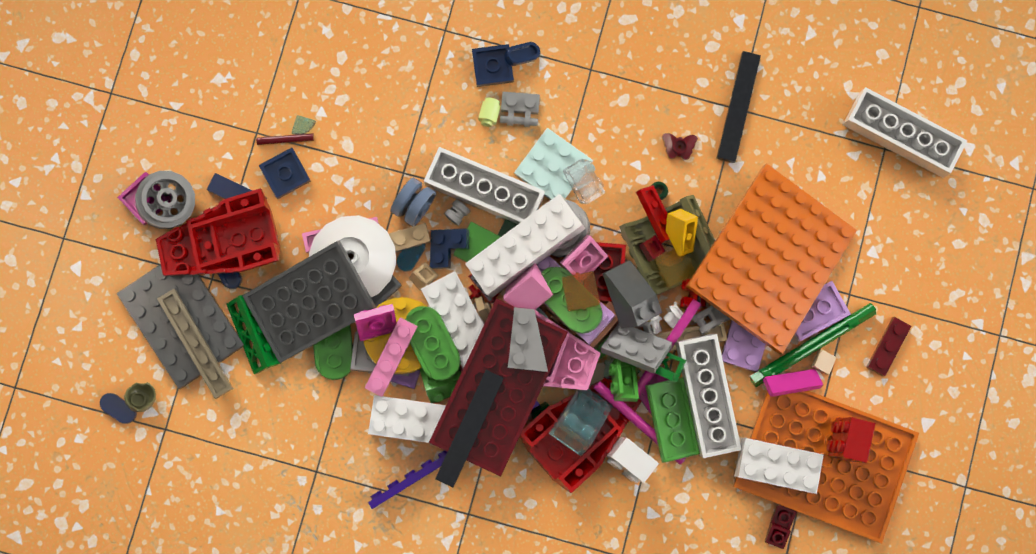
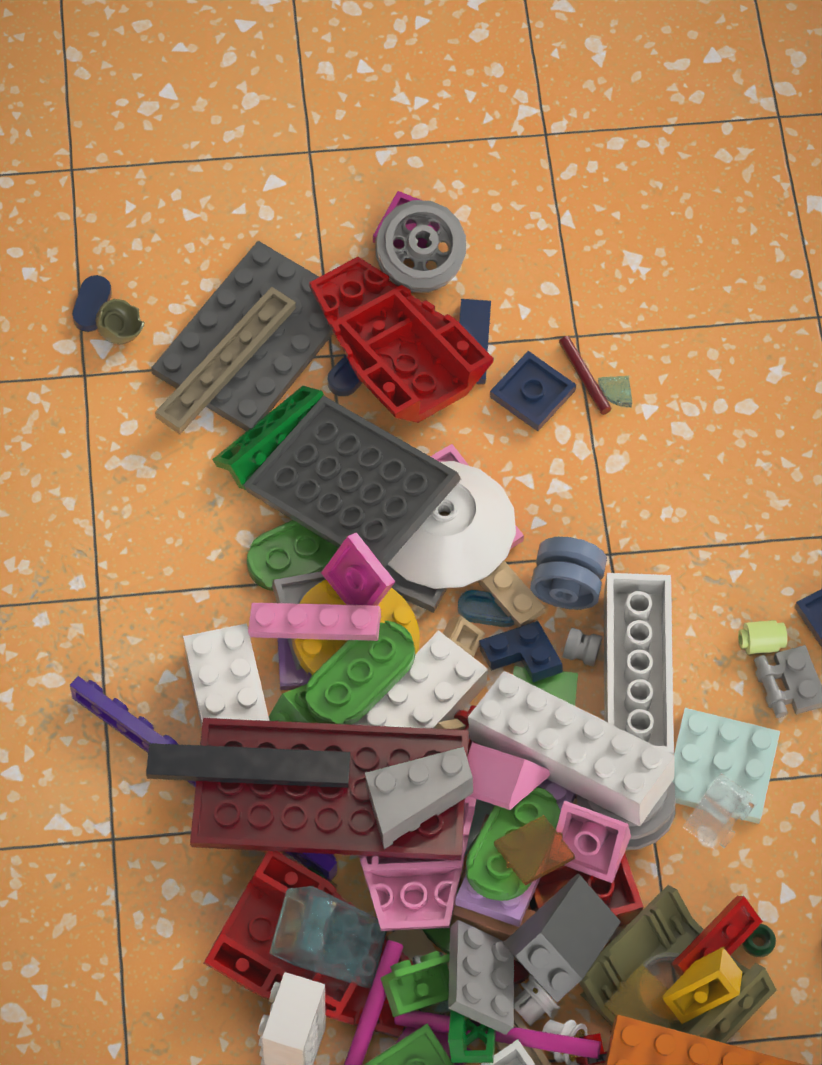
camera: 70 degrees right, 20 degrees down
dark red plate [639,235,665,262] -> none

